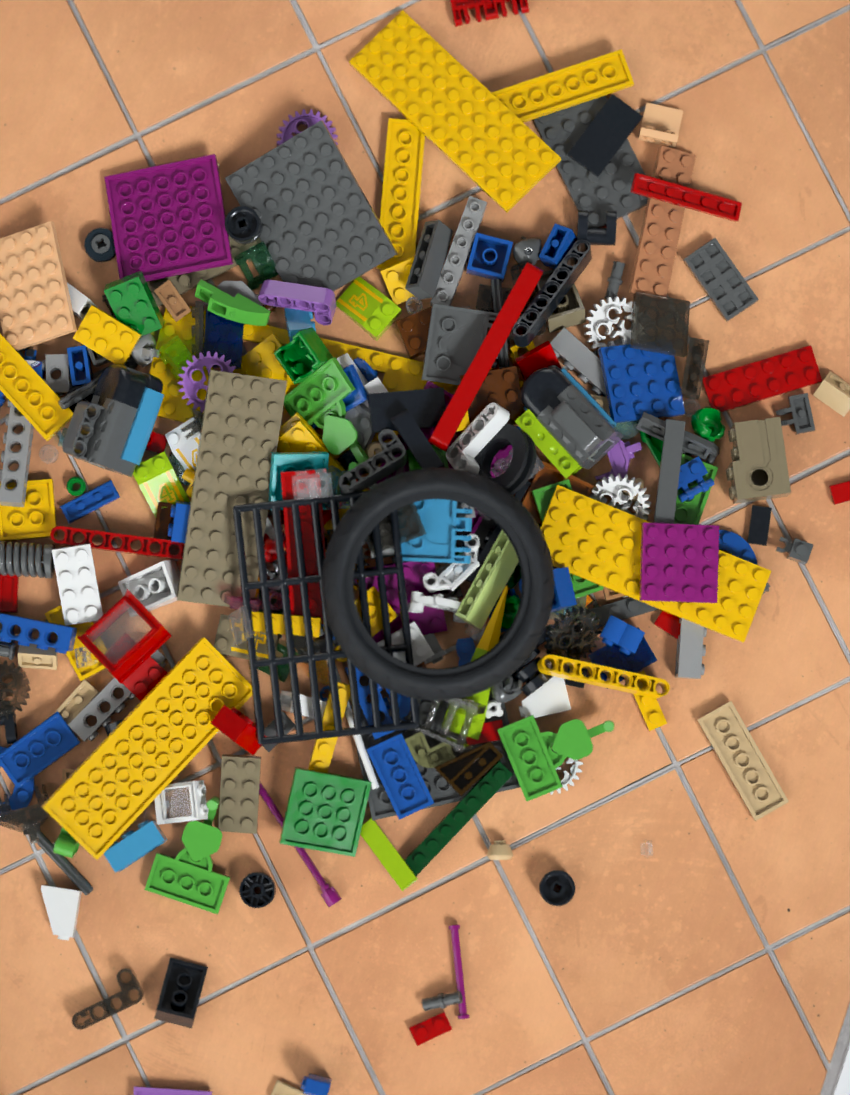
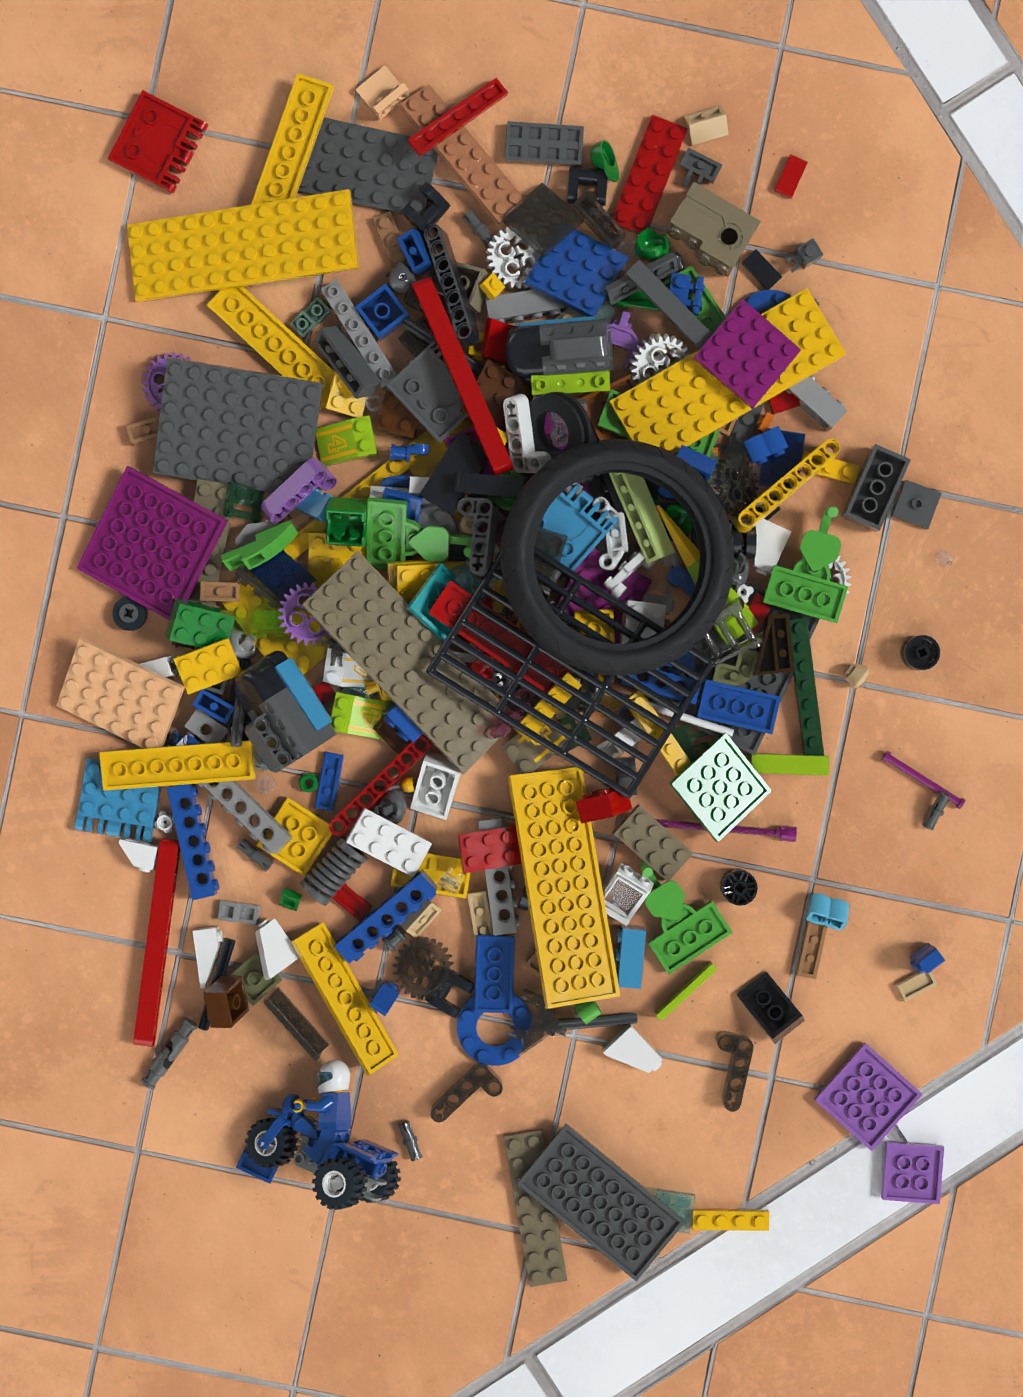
camera: 60 degrees left, 5 degrees up
piece [77,589,172,684] -> none
black wheel [225,206,262,244] -> none
clear piece [228,606,253,646] -> none
clear brick [292,468,333,500] -> none
red plate [409,1012,453,1046] -> none
black tile [567,94,643,177] -> none
tan plate [697,701,789,821] -> none
none -> medium nougat plate [126,416,160,445]
none -> sand green slope [290,296,333,338]
none -> medium nougat plate [373,211,410,268]
none -> yellow hinge [374,777,416,793]
none -> dark grey piece [374,789,407,824]
none -> blue connector [390,444,429,462]
none -> yellow plate [479,272,505,300]
none -> black connector [567,167,608,206]
none -> green cap [590,140,619,182]
none -> lime tile [655,961,717,1021]
none -> clear green hinge [671,724,710,762]
none -> orange plate [756,412,774,434]
none -> medium nougat plate [796,921,827,979]
none -> medium azure brick [806,893,849,930]
none -> dark grey brick [841,444,911,532]
none -> dark grey plate [891,480,942,529]

